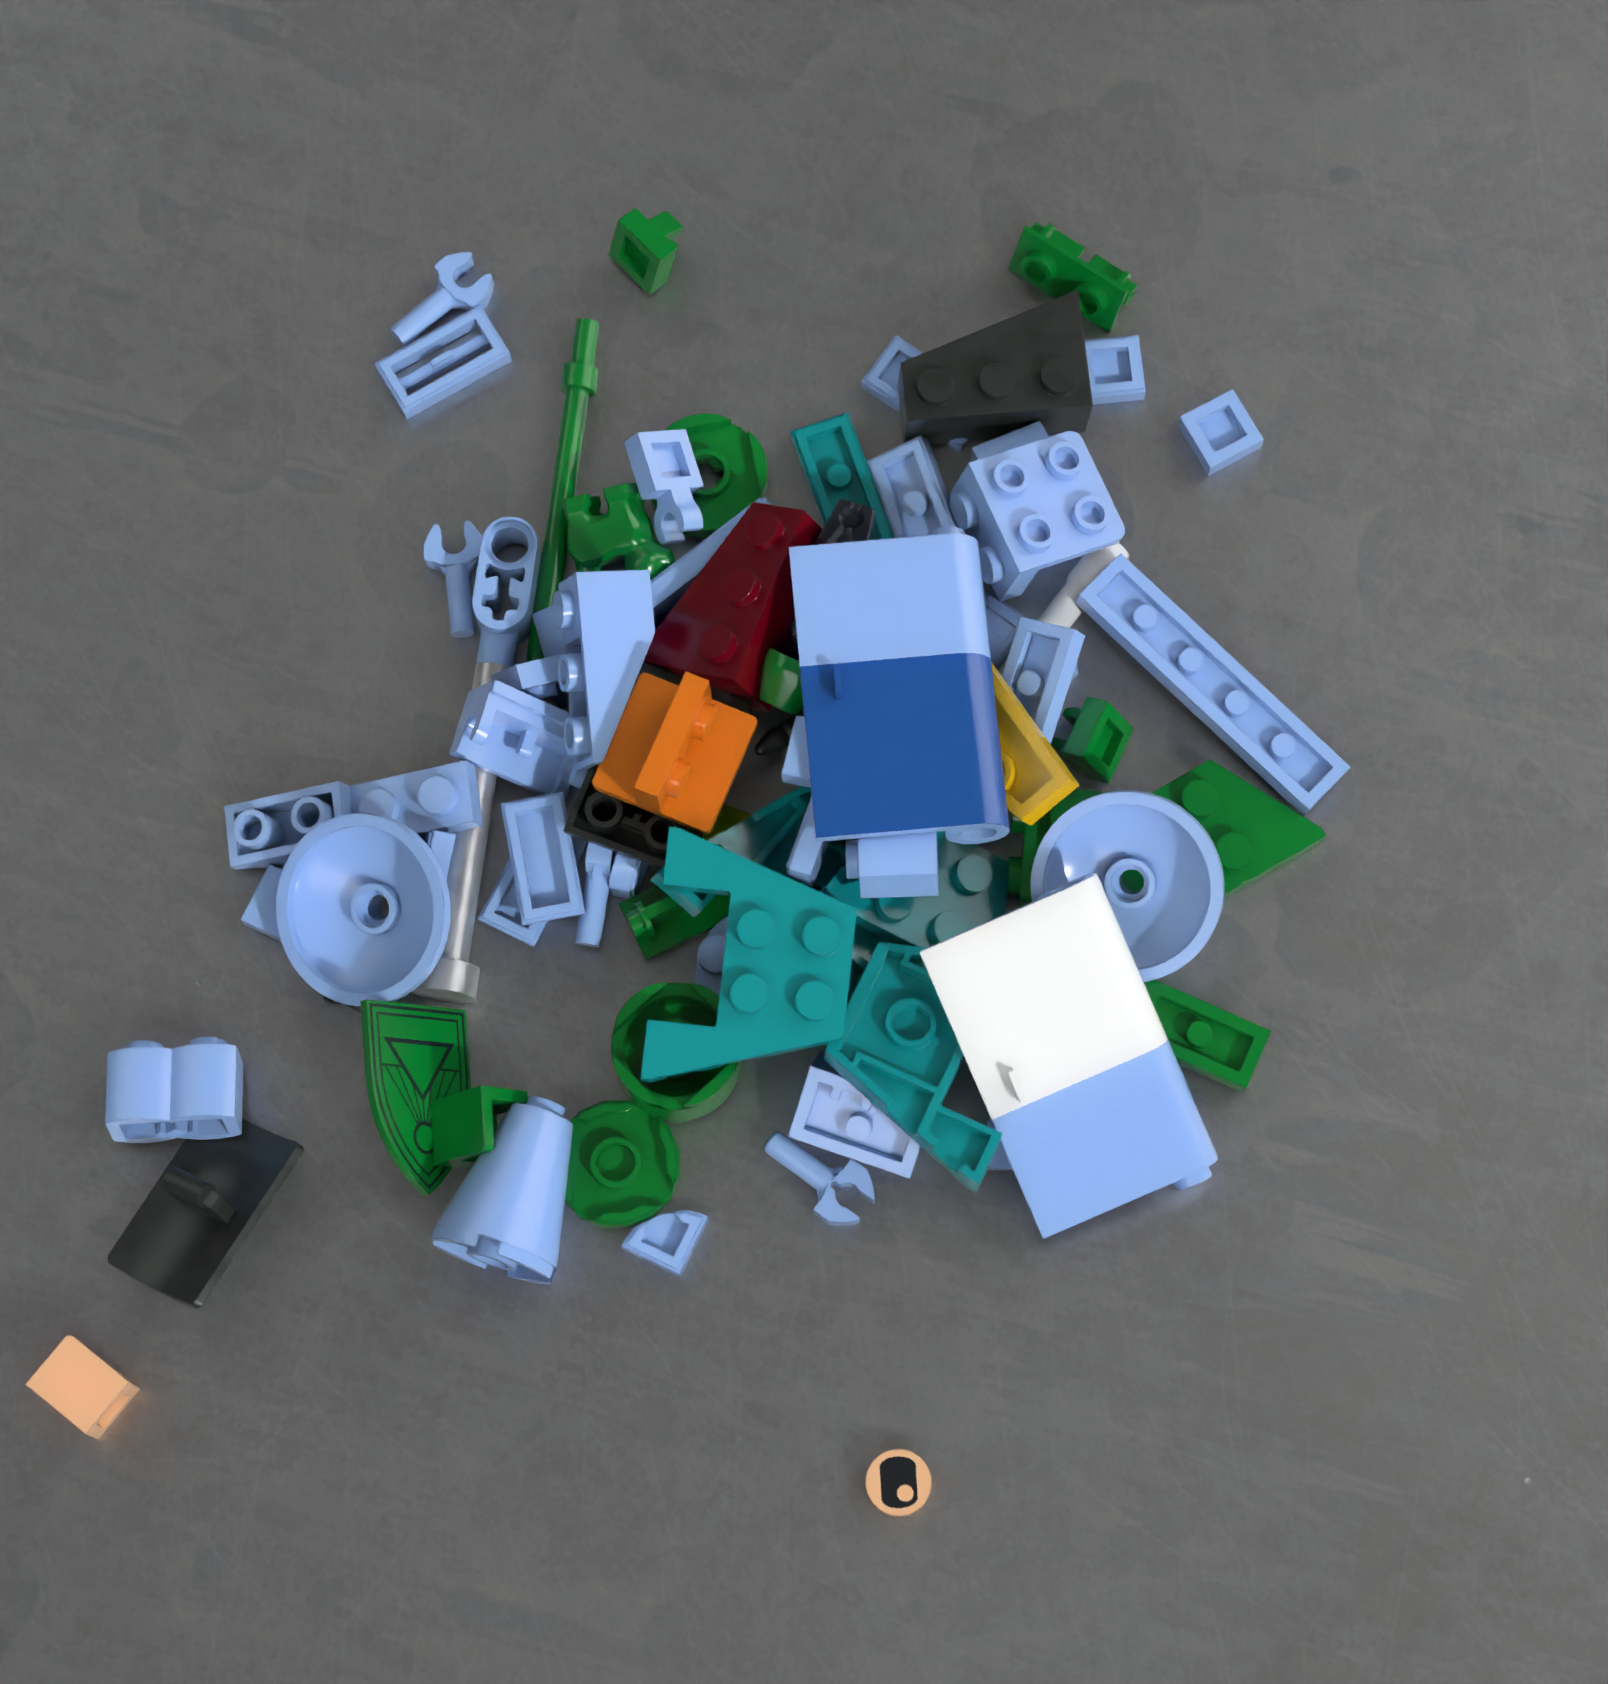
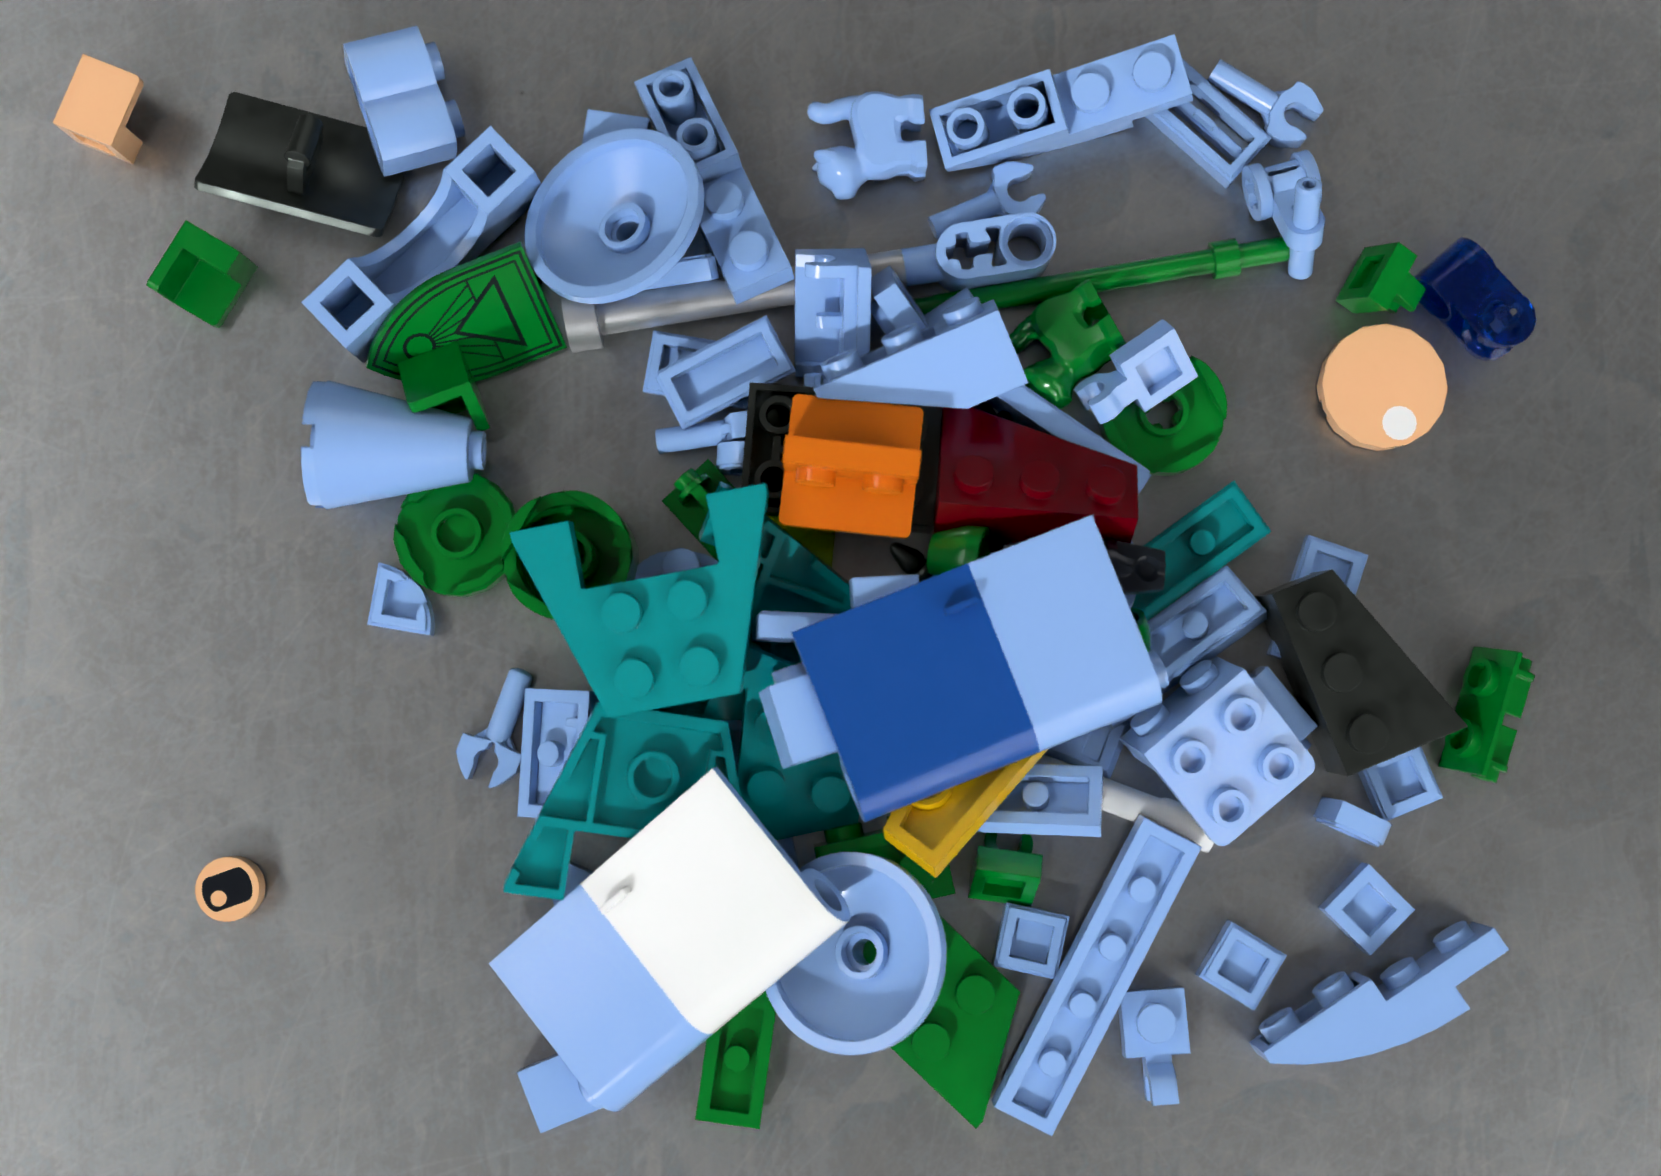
camera: 70 degrees right, 10 degrees up
none -> green panel [146,220,258,328]
none -> light blue arch [301,126,541,363]
none -> light blue tile [517,1053,599,1133]
none -> light blue animal [807,91,927,200]
none -> light blue slope [929,34,1193,172]
none -> light blue tile [992,902,1070,979]
none -> light blue plate [1118,986,1191,1106]
none -> light blue tile [1195,919,1287,1011]
none -> light blue piece [1242,150,1325,280]
none -> light blue slope [1249,921,1509,1065]
none -> light blue tile [1313,796,1392,847]
none -> light nougat tile [1317,323,1448,451]
none -> clear blue piece [1414,237,1536,361]

